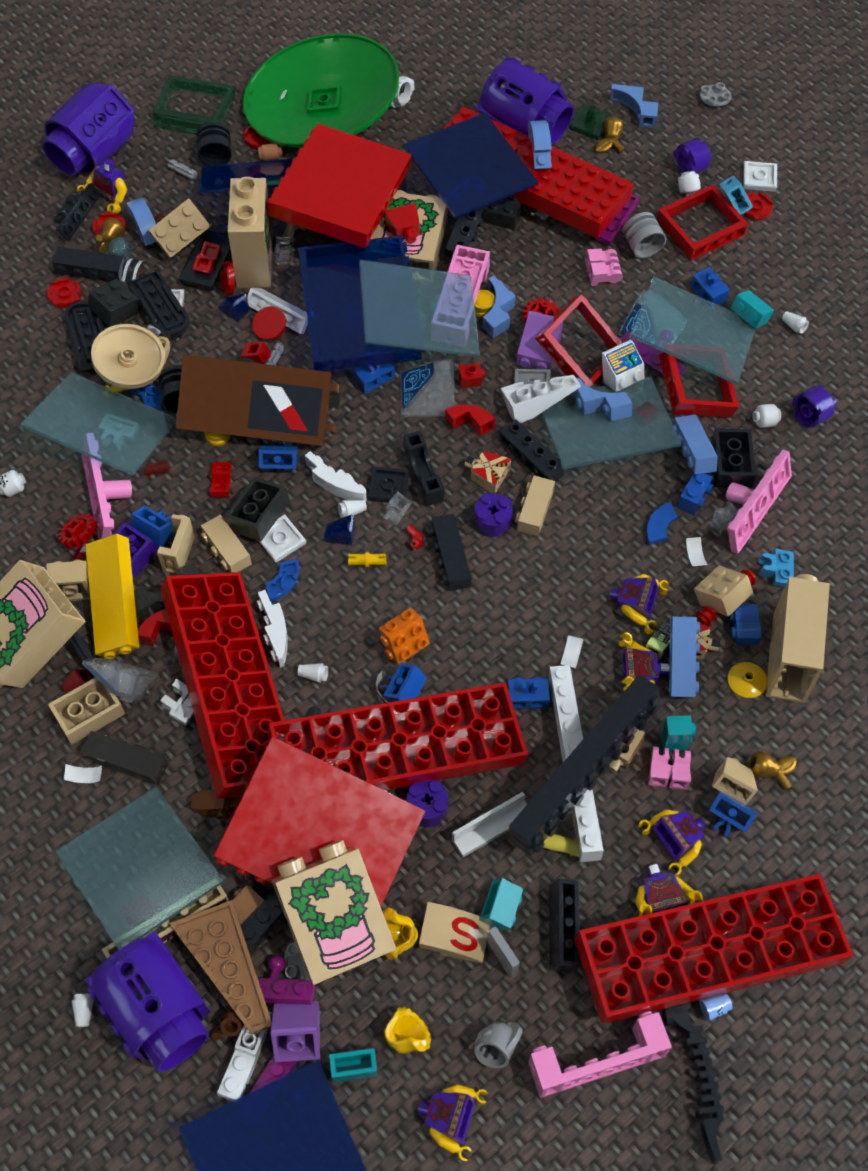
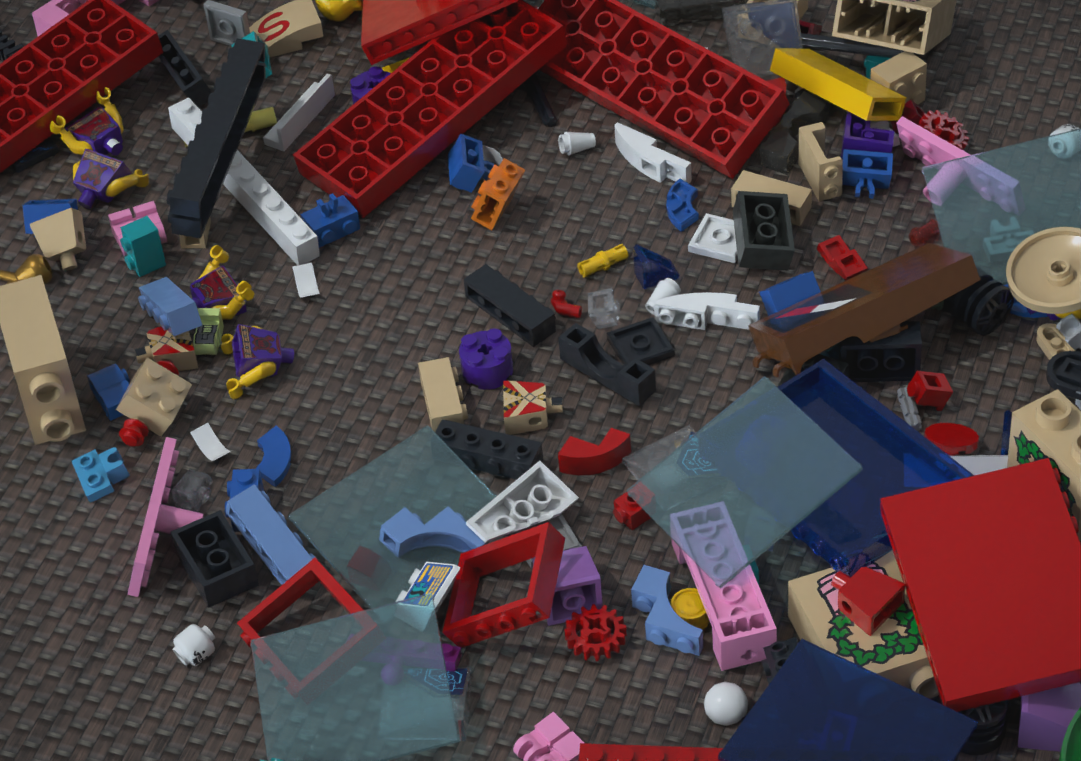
camera: 155 degrees right, 15 degrees down
yellow dish [727,662,767,699] -> none
dark purple brick [792,385,836,427] -> none
none -> white hair [704,682,748,726]

